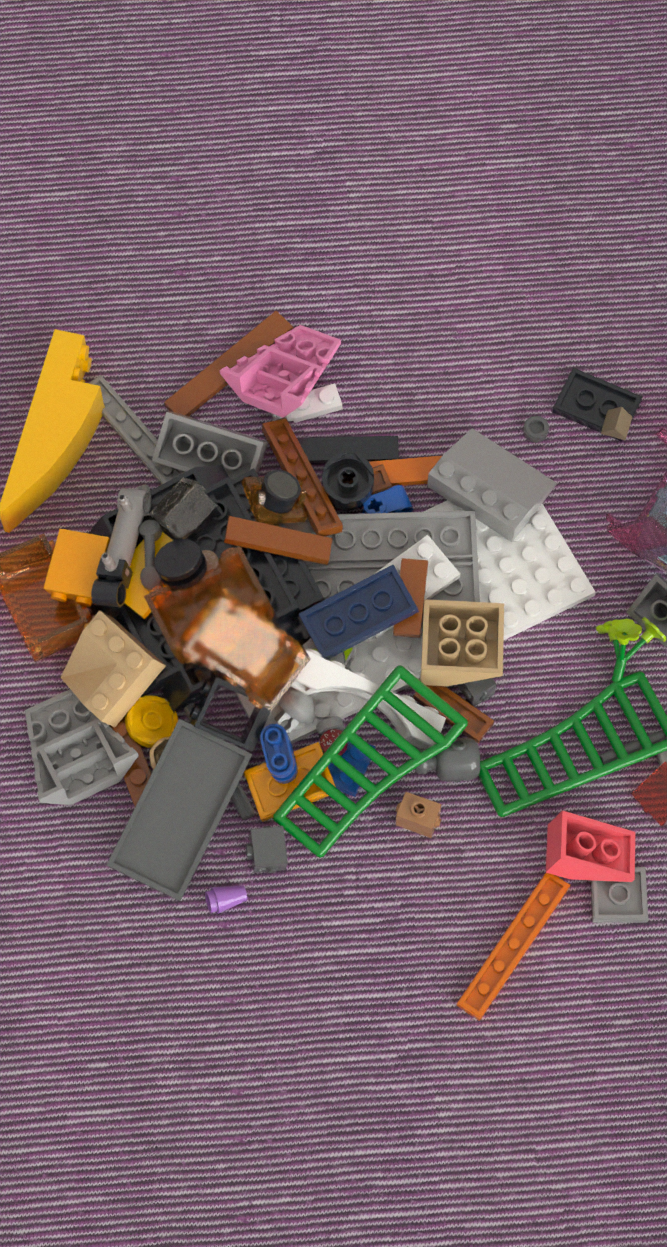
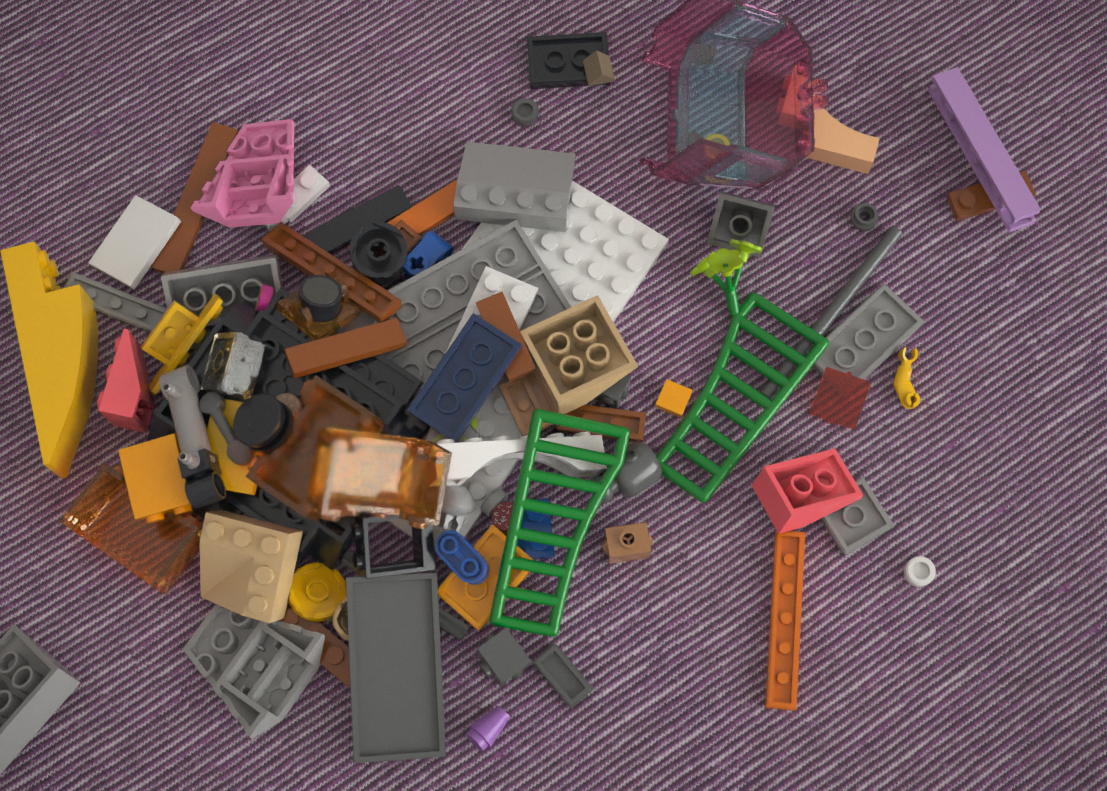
camera: 30 degrees left, 5 degrees up
none -> white tile [88,195,182,290]
none -> coral slope [97,328,155,433]
none -> yellow bracket [141,293,223,395]
none -> dark pink tile [255,284,274,312]
none -> medium nougat plate [499,371,558,436]
none -> dark grey tile [532,643,594,709]
none -> light orange tile [655,379,693,418]
none -> white tile [904,556,936,587]

